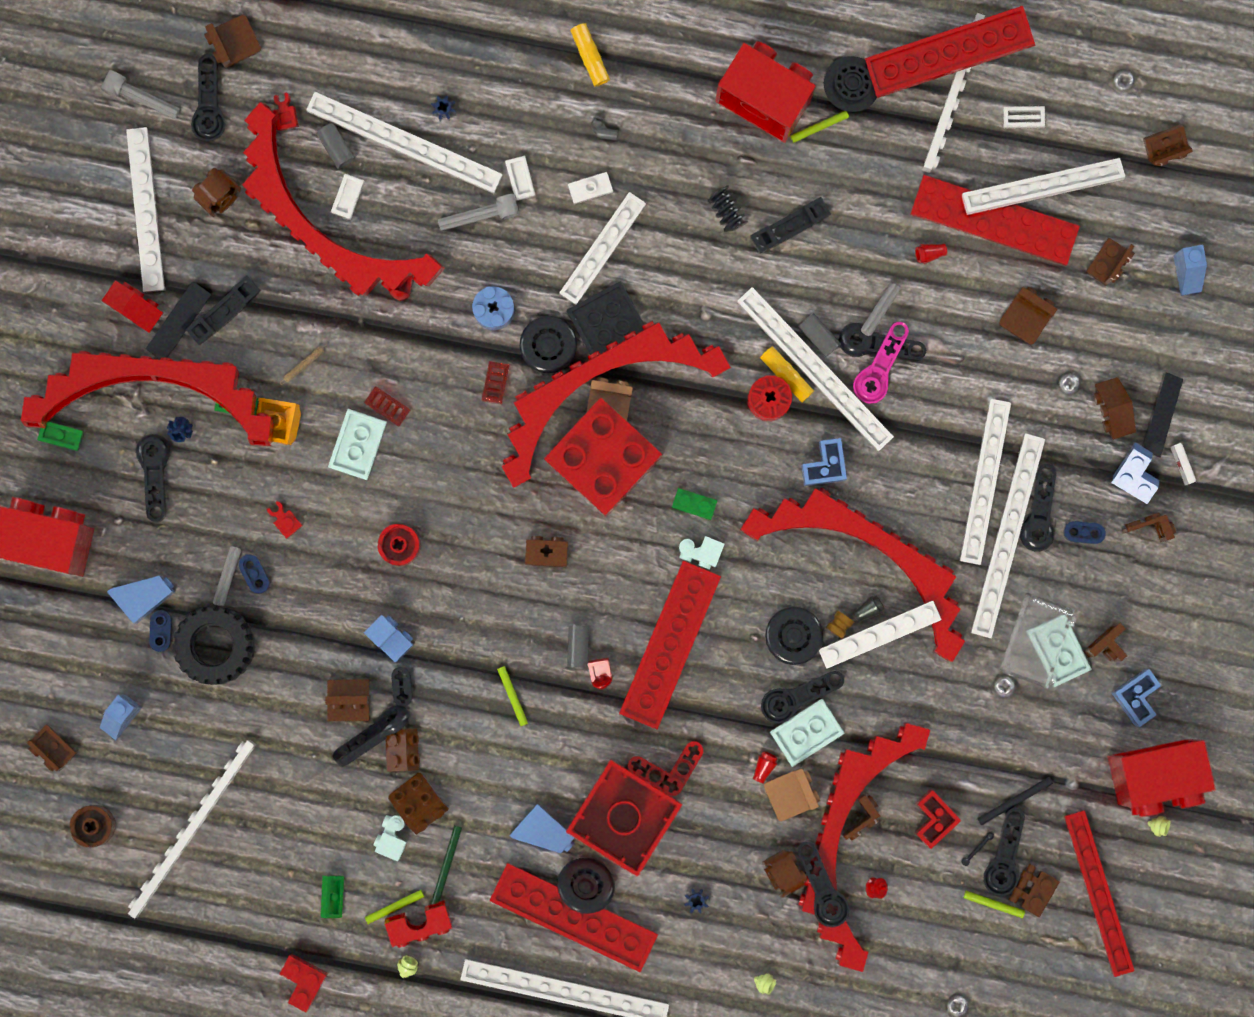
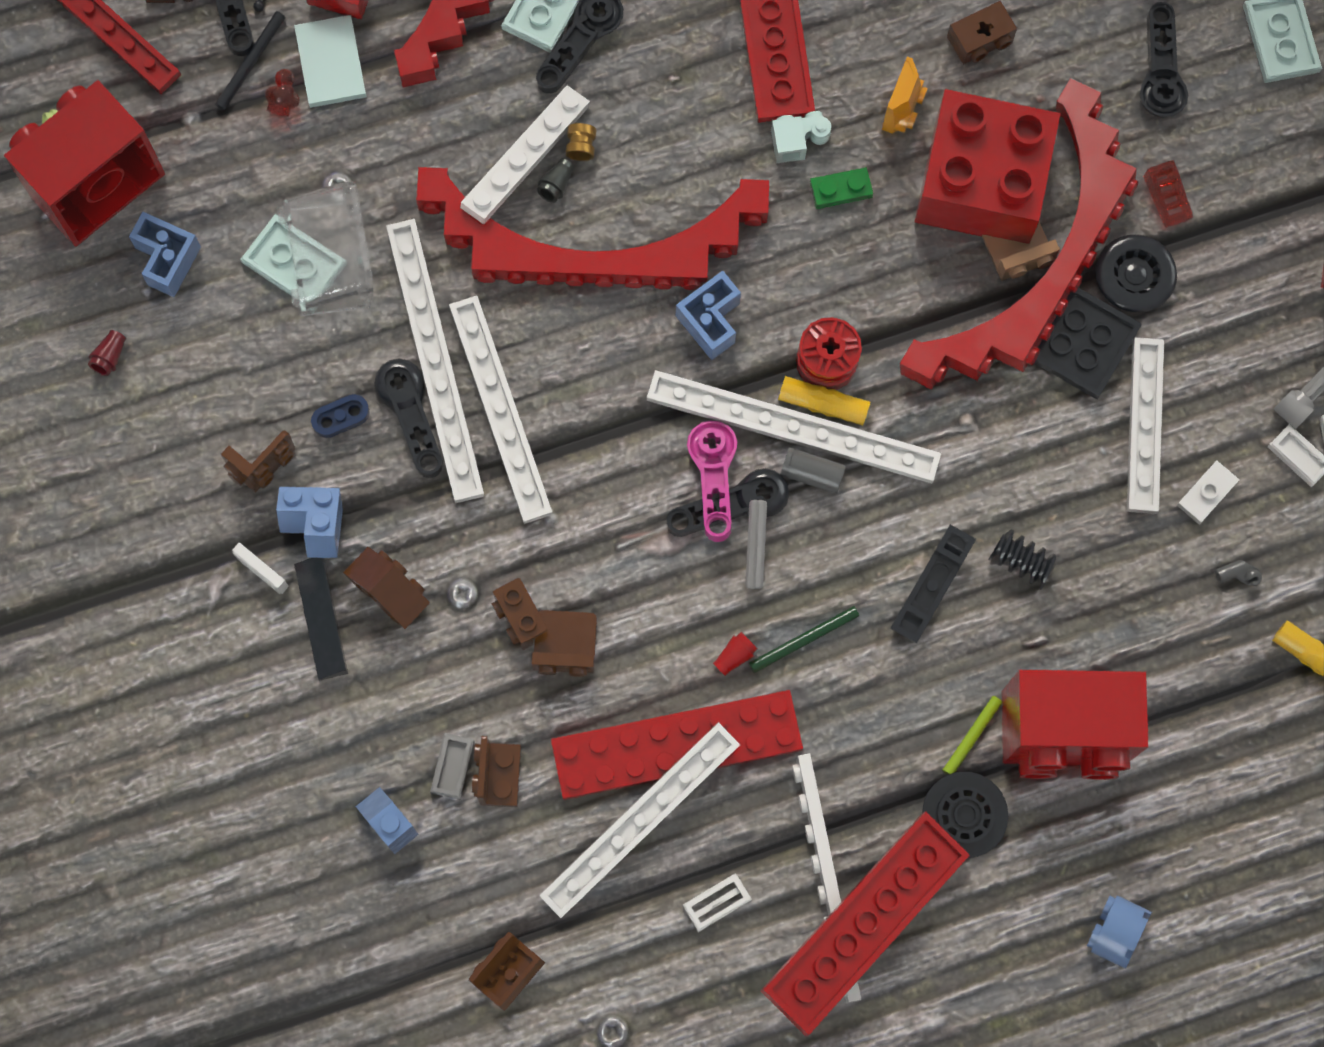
camera: 150 degrees right, 10 degrees down
clear red slope [364,386,411,427] -> none
medium blue brick [472,286,515,330] -> none
black wheel [765,607,823,665] -> none
reddish brown bracket [1083,623,1128,662] -> none
none -> dark red cone [88,330,126,376]
none -> clear red animal [265,69,300,117]
none -> light aqua tile [294,15,367,108]
none -> light grey tile [430,733,475,800]
none -> reddish brown bracket [491,578,547,650]
none -> dark green bar [748,606,859,673]
none -> light orange slope [882,56,928,134]
none -> black beam [1140,2,1189,118]

